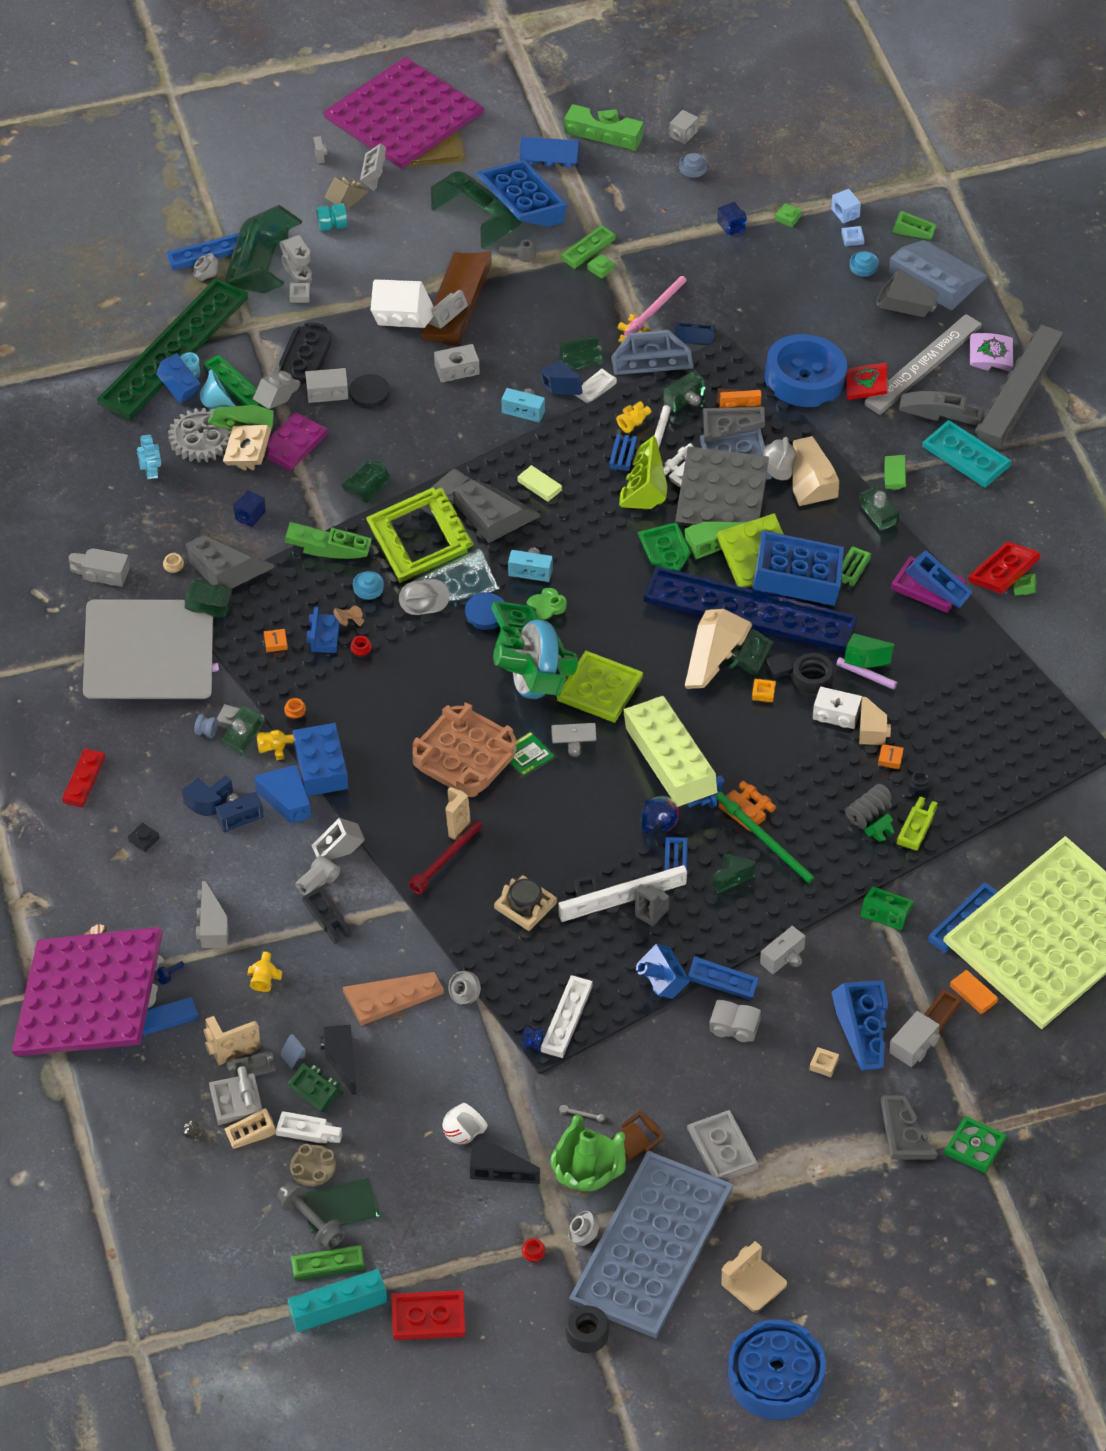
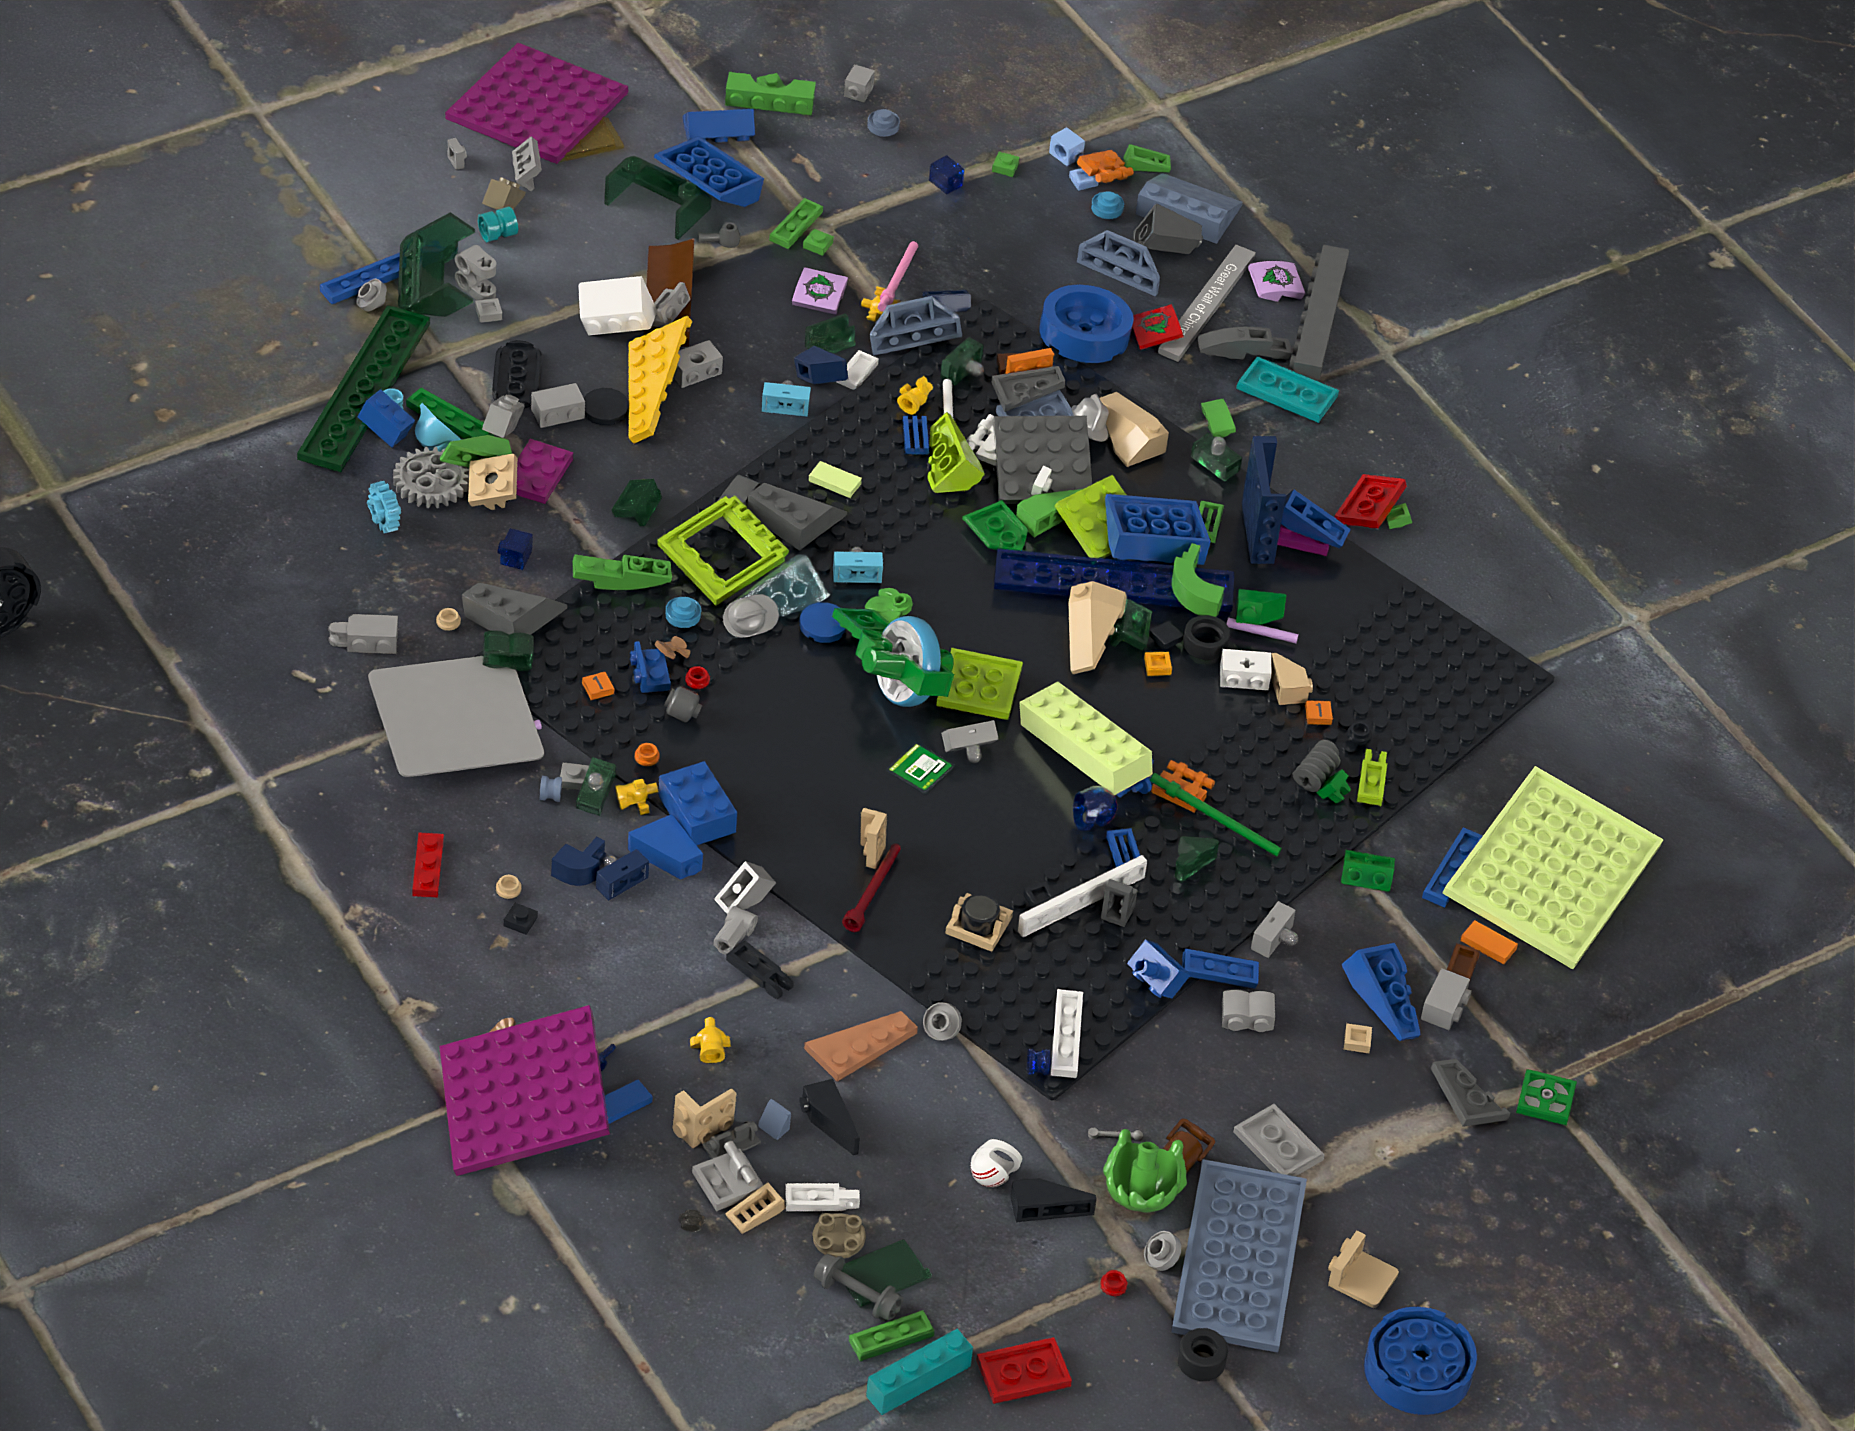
camera: 20 degrees left, 5 degrees down
light grey slope [196,881,229,948] -> none
dark green bracket [287,1063,344,1112] -> none
nougat plate [413,703,517,797] -> none
none -> tan plate [496,875,521,899]
none -> yellow wing [629,316,692,444]
none -> dark grey head [664,686,702,722]
none -> lavender slope [792,267,848,315]
none -> white plate [1031,466,1053,496]
none -> orange plate [1077,150,1134,183]
none -> sand blue wedge [1077,230,1160,296]
none -> bright green arch [1172,543,1225,617]
none -> dark blue panel [1242,436,1286,564]

